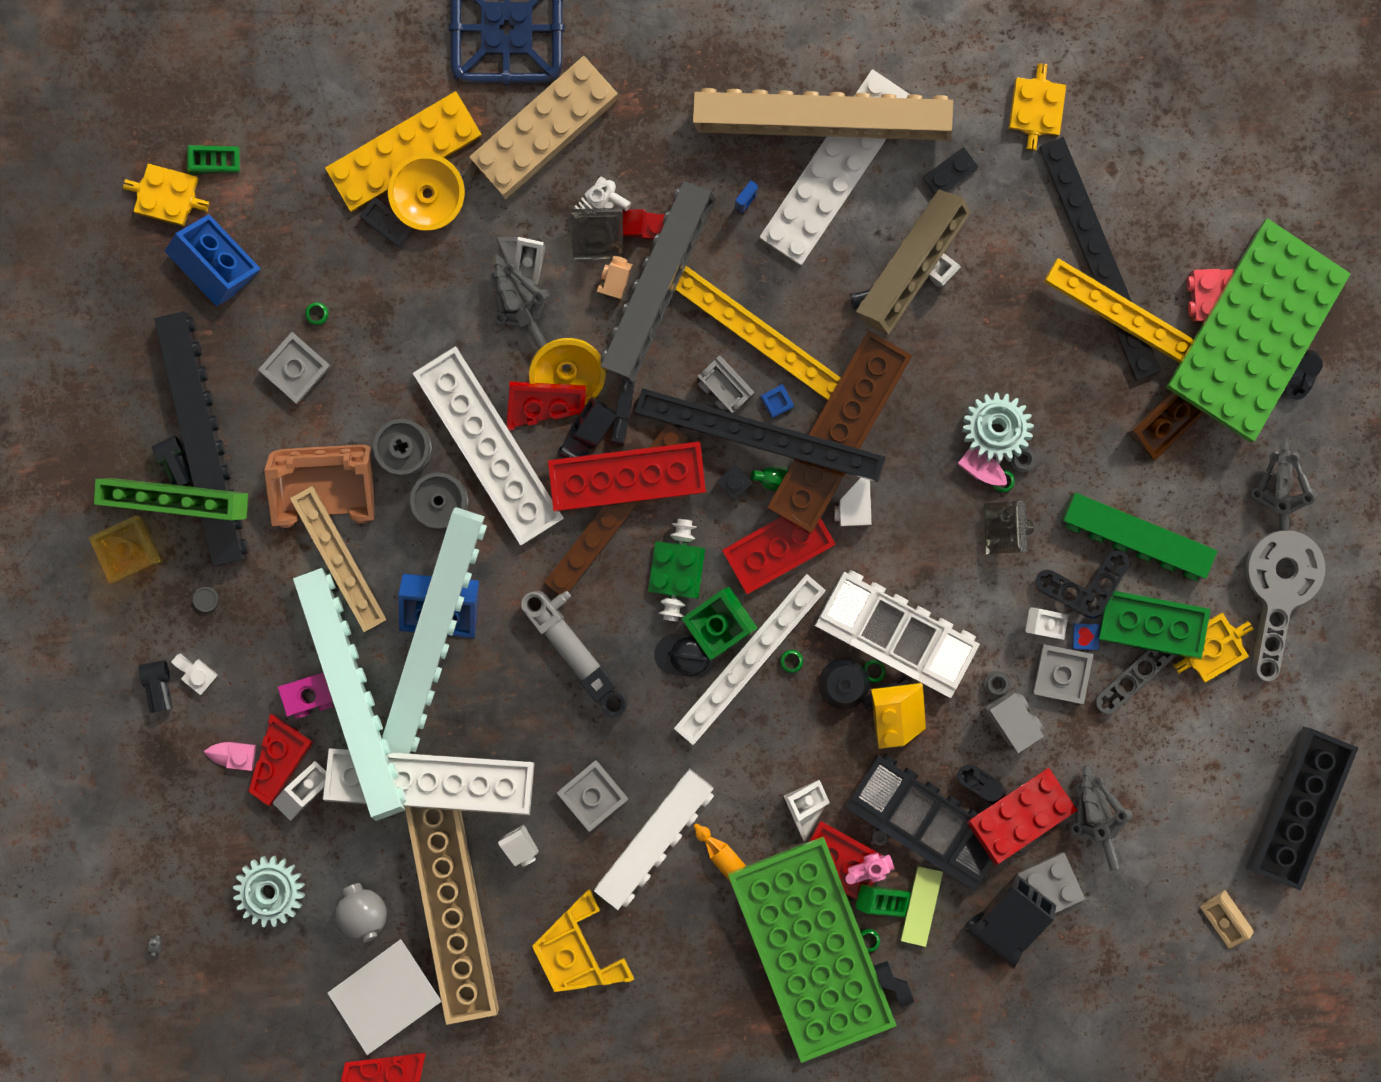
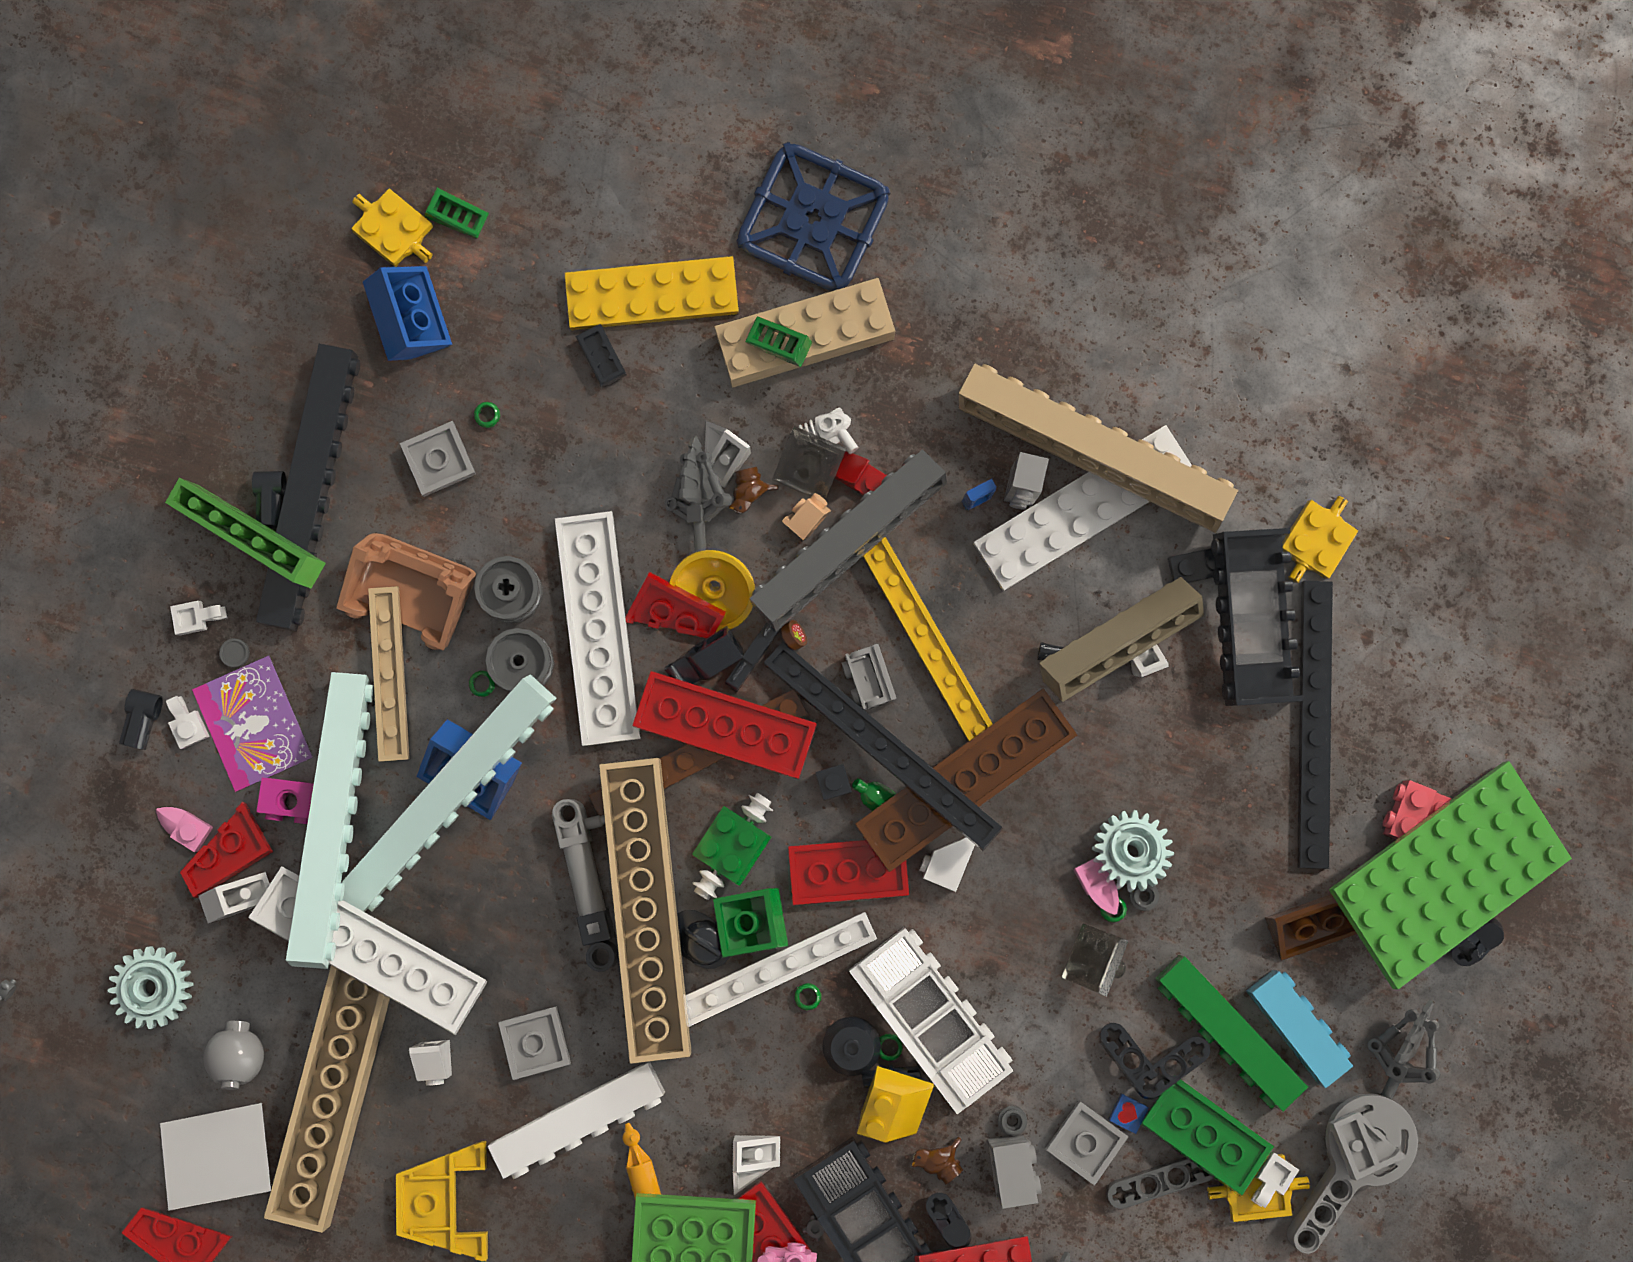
camera: 15 degrees right, 5 degrees down
clear yellow brick [88,516,163,584] -> none
yellow dish [388,153,465,231] -> none
blue tile [760,384,795,419] -> none
white slope [1025,607,1069,640] -> none
yellow plate [1043,258,1194,363] -> none
none -> white plate [170,601,227,636]
none -> sticker [192,656,312,792]
none -> green piece [469,671,495,697]
none -> tan brick [599,758,692,1063]
none -> reddish brown animal [729,467,779,514]
none -> green slope [745,316,812,367]
none -> reddish brown tile [781,620,807,650]
none -> reddish brown animal [912,1136,963,1185]
none -> light grey brick [1004,452,1049,510]
none -> black window [1211,528,1303,706]
none -> medium azure brick [1246,970,1353,1088]
none -> white plate [1251,1152,1299,1208]
none -> light grey wing [1328,1111,1406,1180]

